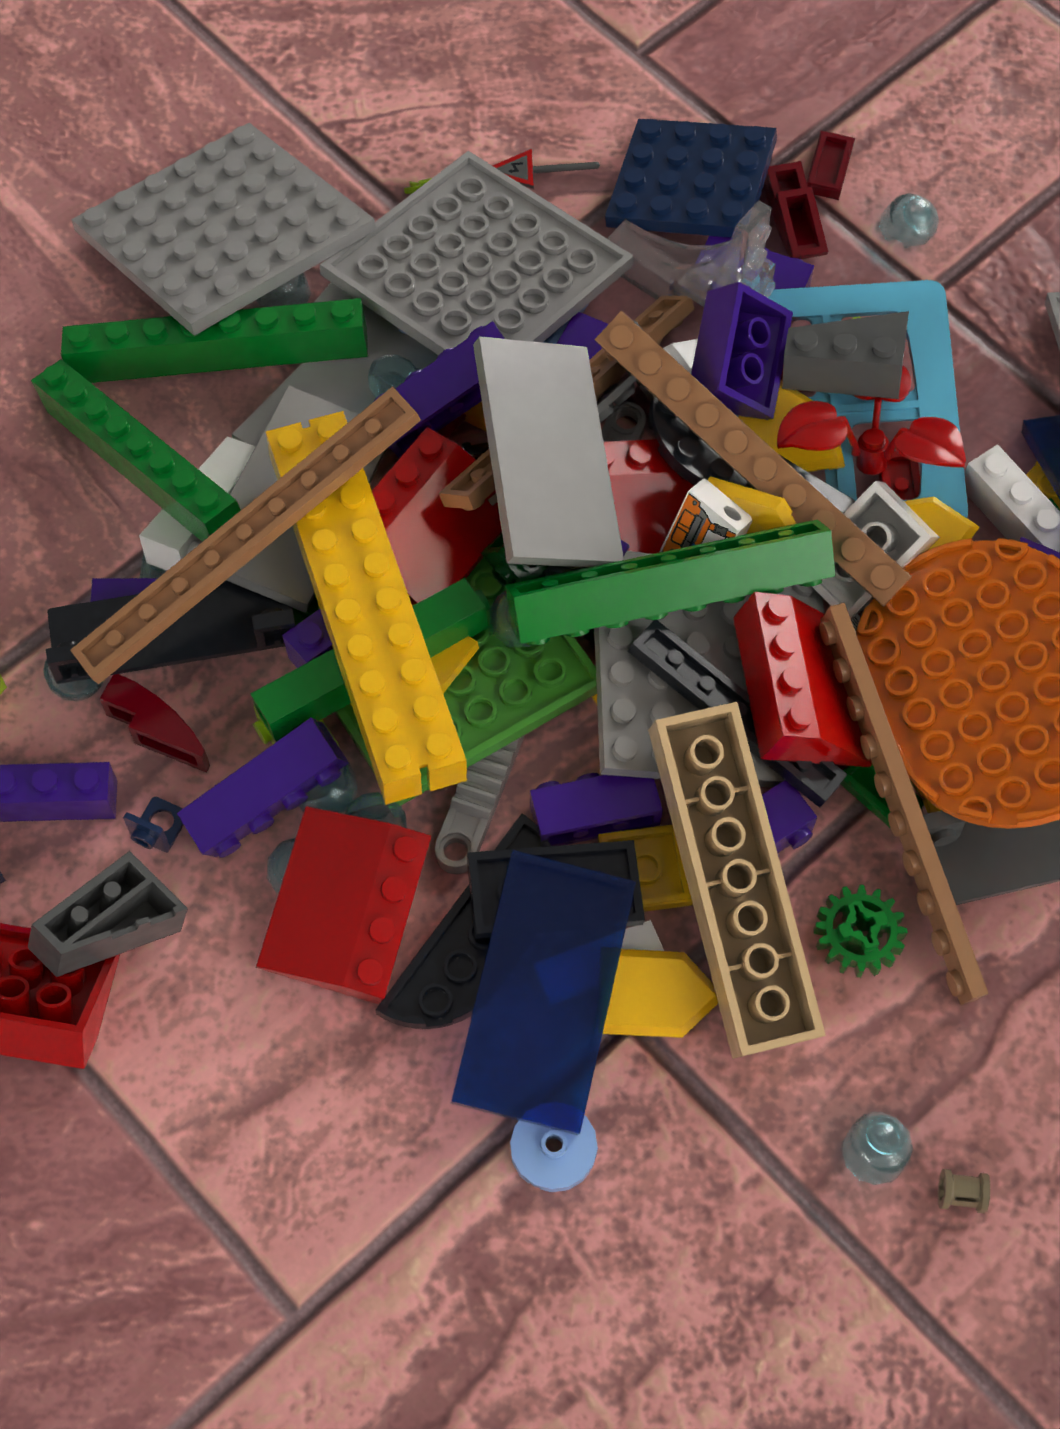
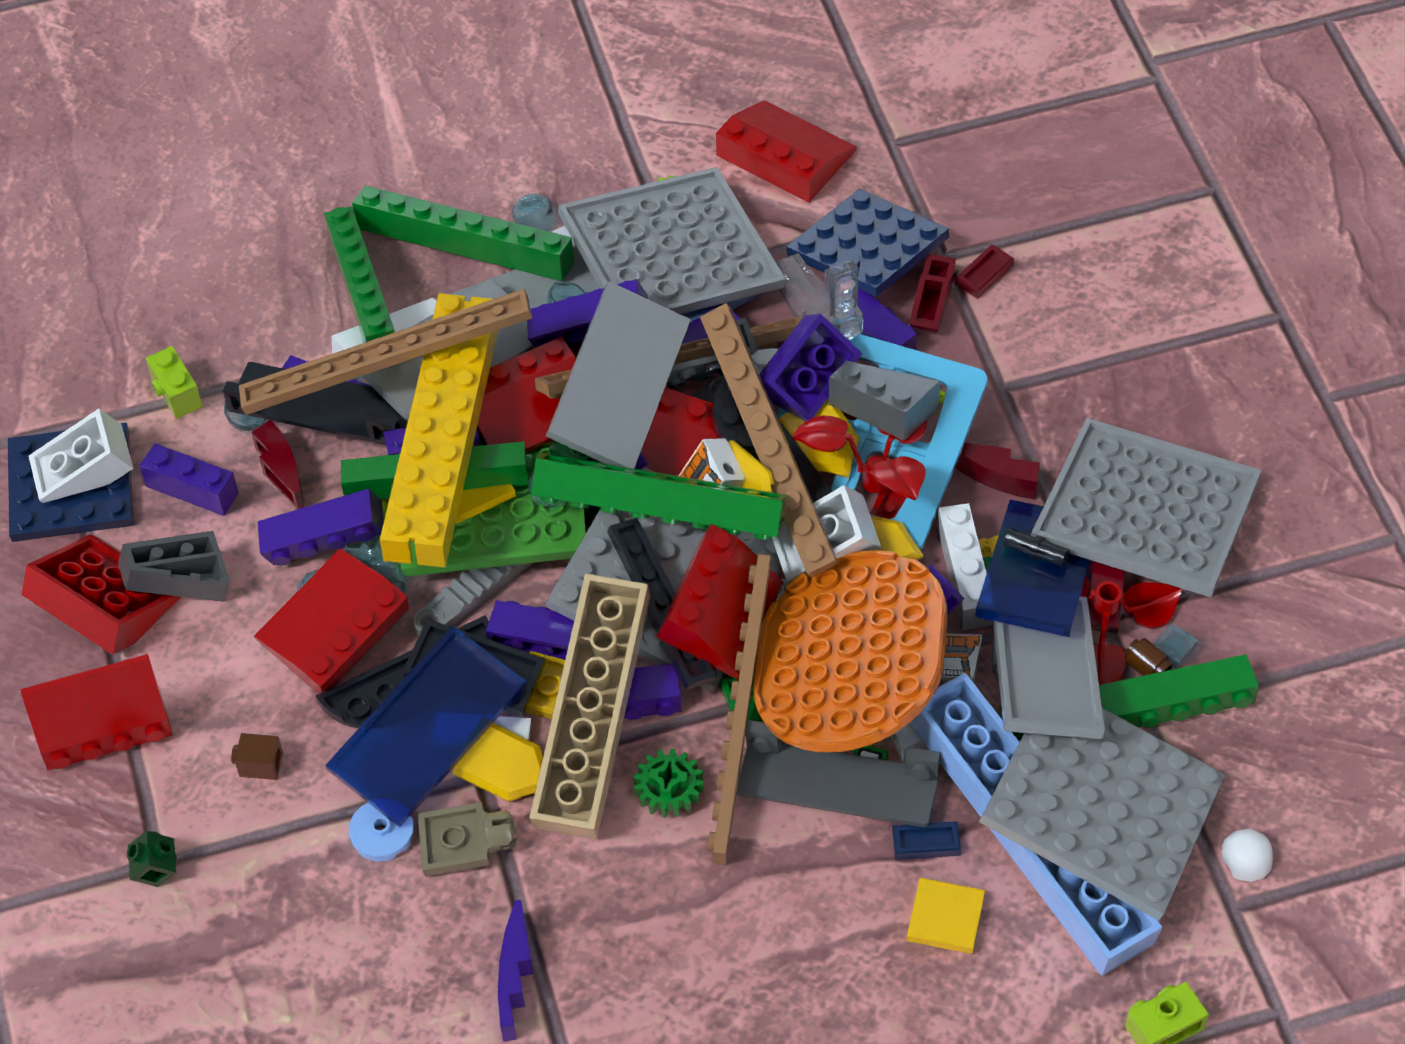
camera: 30 degrees right, 10 degrees down
light grey plate [71,123,376,336] -> none
dark blue bracket [123,797,184,853] -> none
dark grey piece [493,149,600,189] -> none
clear light blue hair [842,1111,913,1185] -> none
clear light blue hair [879,193,939,248] -> none
dark tan bush [938,1169,990,1214] -> none
none -> red slope [20,654,173,770]
none -> dark green brick [127,831,177,887]
none -> reddish brown brick [231,733,283,780]
none -> dark tan plate [418,802,517,877]
none -> dark purple slope [498,900,534,1042]
none -> red slope [716,100,856,203]
none -> dark red slope [955,443,1040,500]

